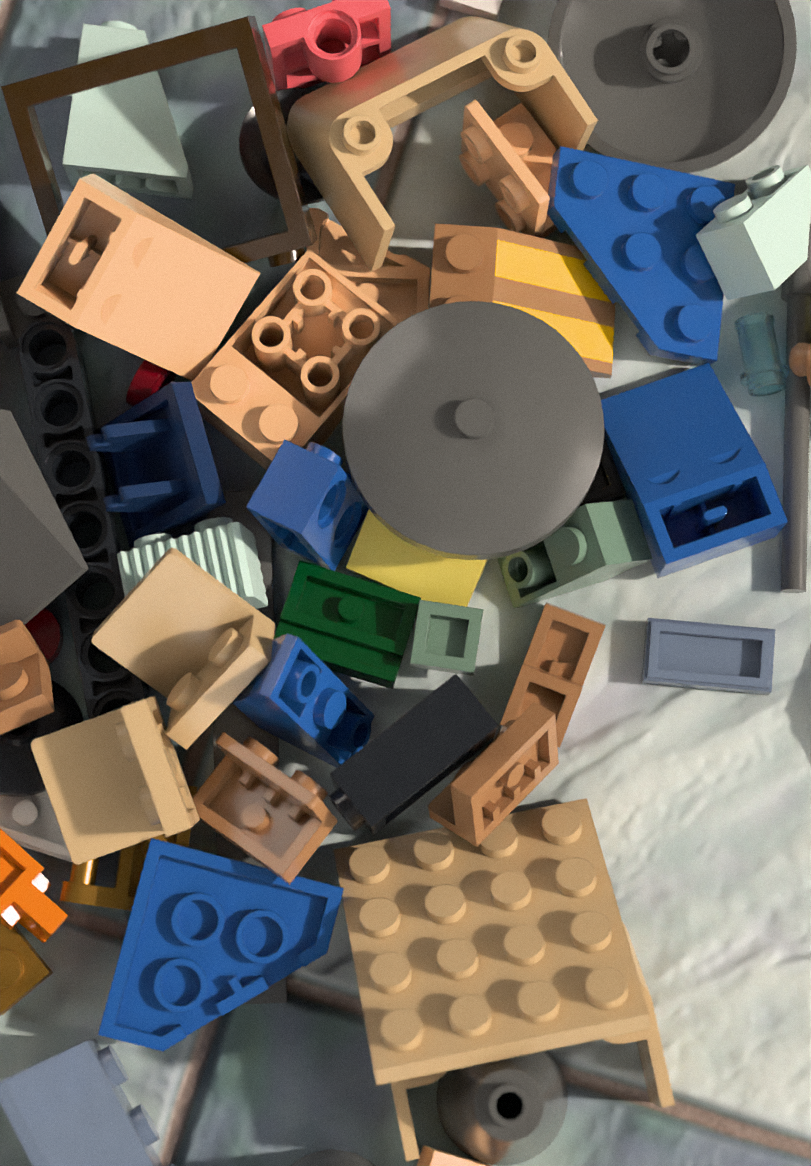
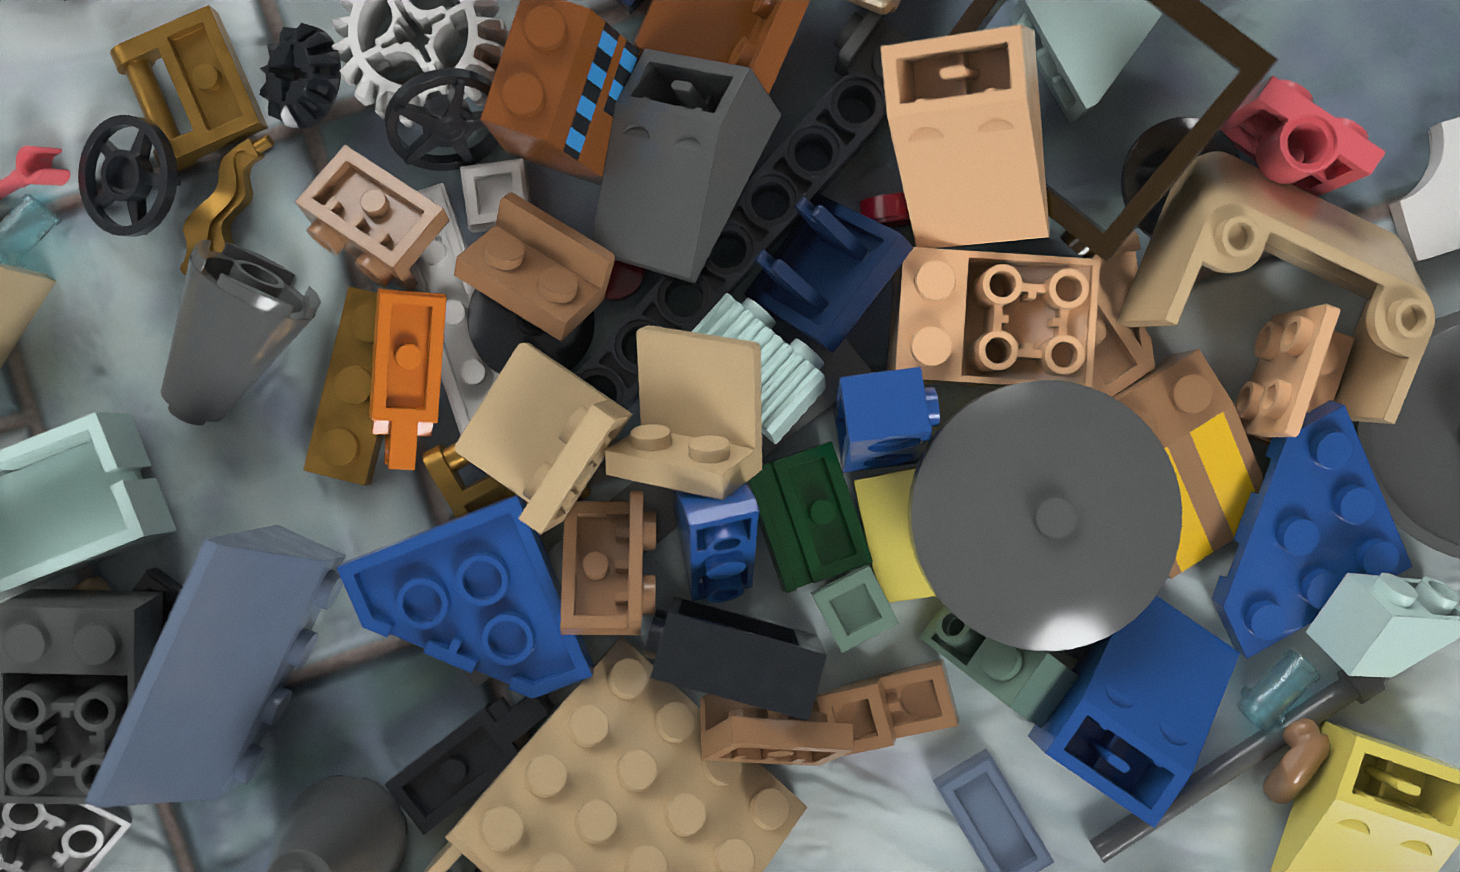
camera: 55 degrees right, 10 degrees up
none -> black hinge [384,694,555,835]

